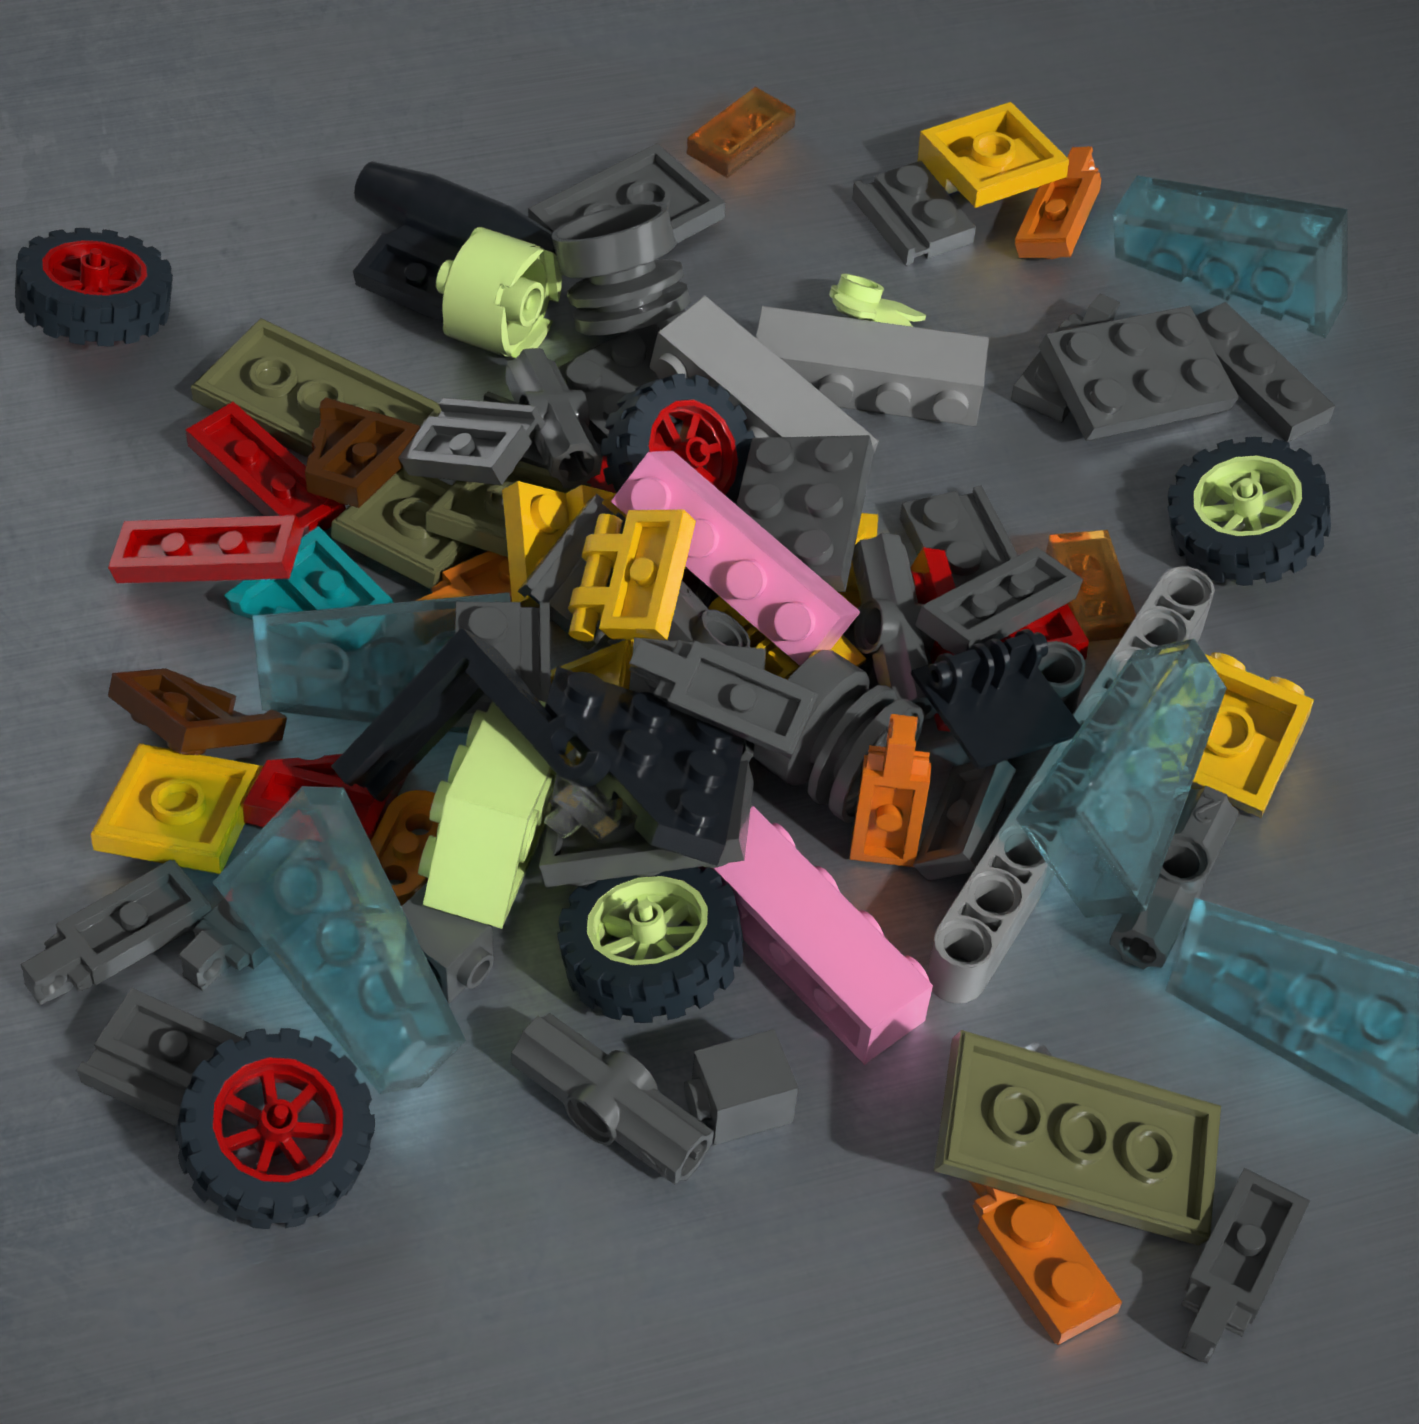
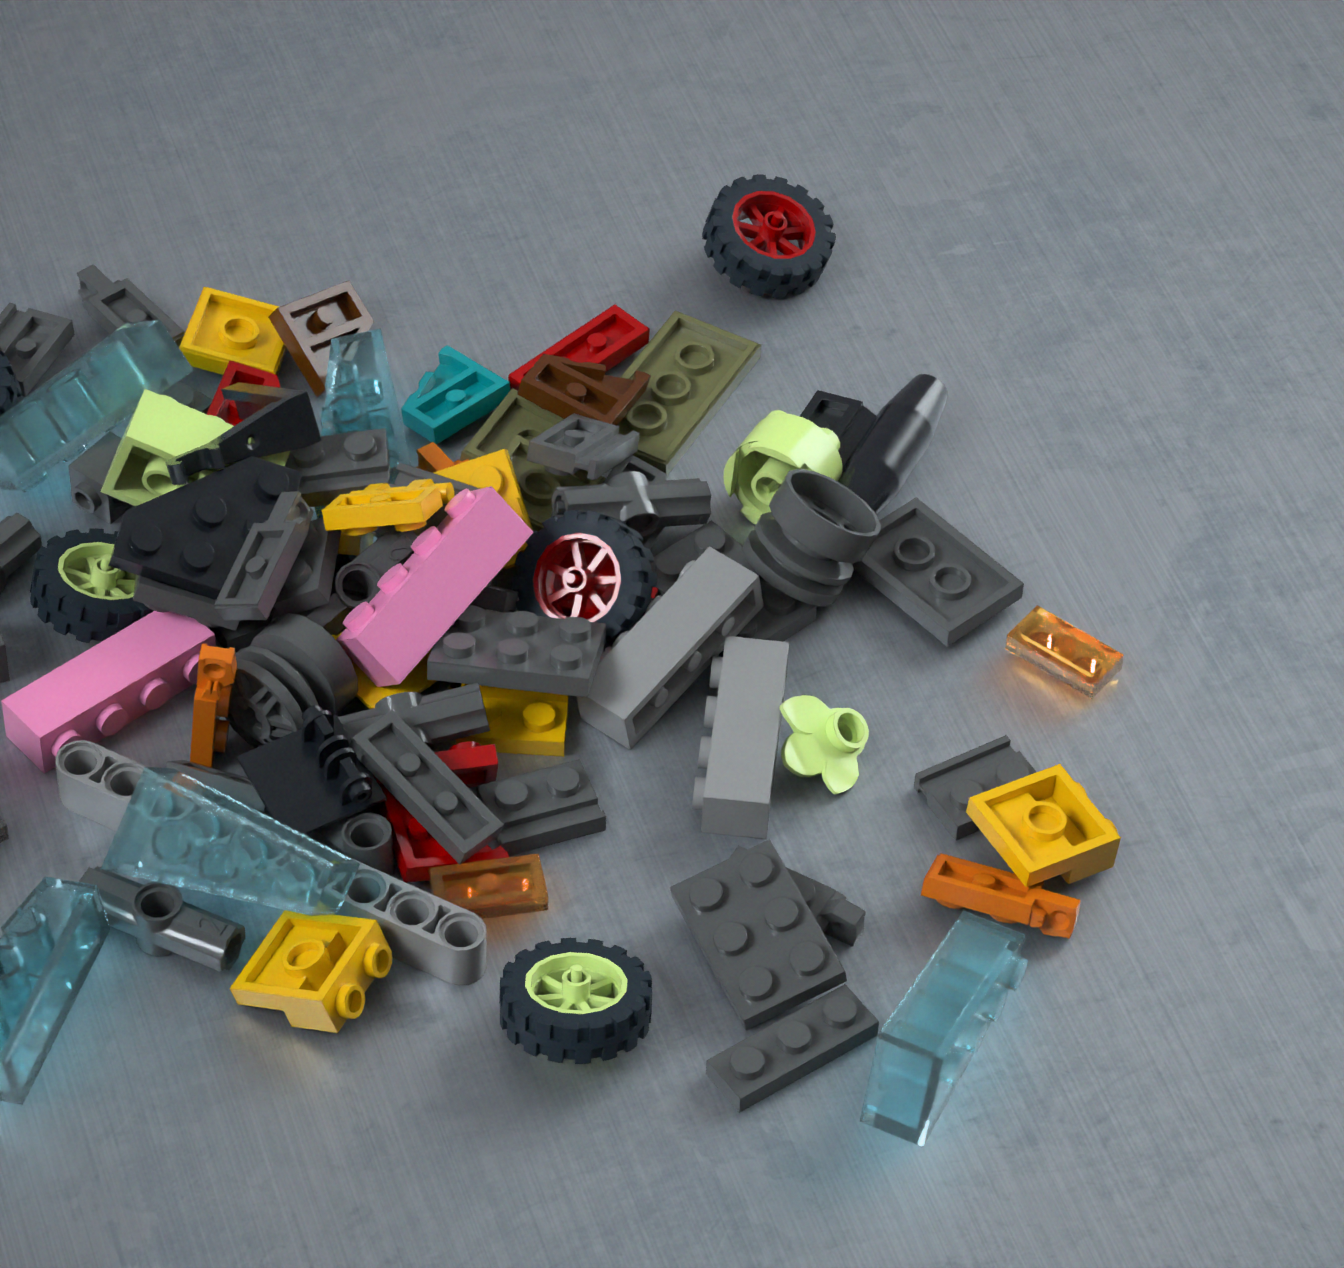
camera: 90 degrees right, 5 degrees down
red plate [108,515,304,583] -> none

